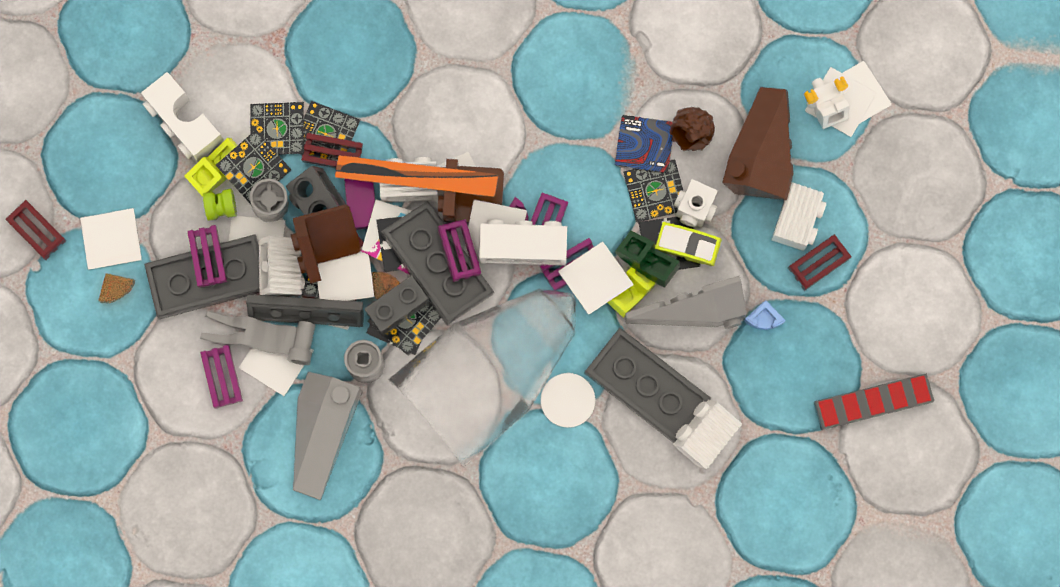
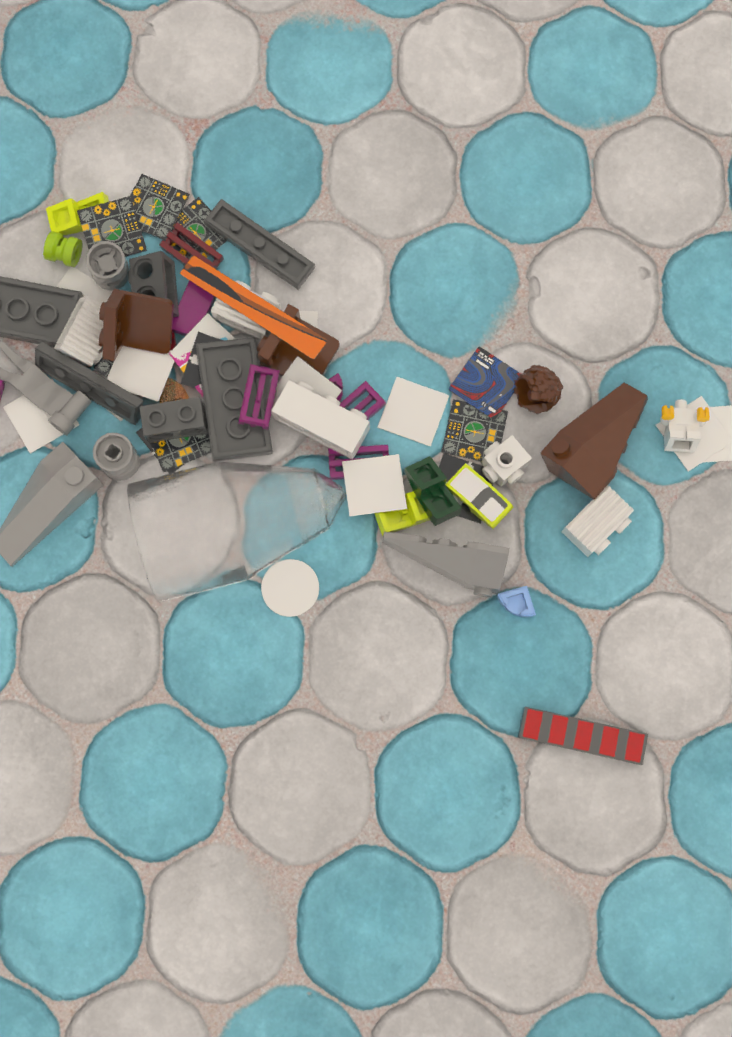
camera: 25 degrees right, 0 degrees up
white arch [141,72,224,162] -> none
magenta tile [187,225,227,288] -> none
dark grey tile [584,328,711,443] -> none
white brick [673,399,742,469] -> none
dark red tile [788,234,852,291] -> none
none -> dark grey tile [204,199,315,290]
none -> white sticker [377,377,450,447]

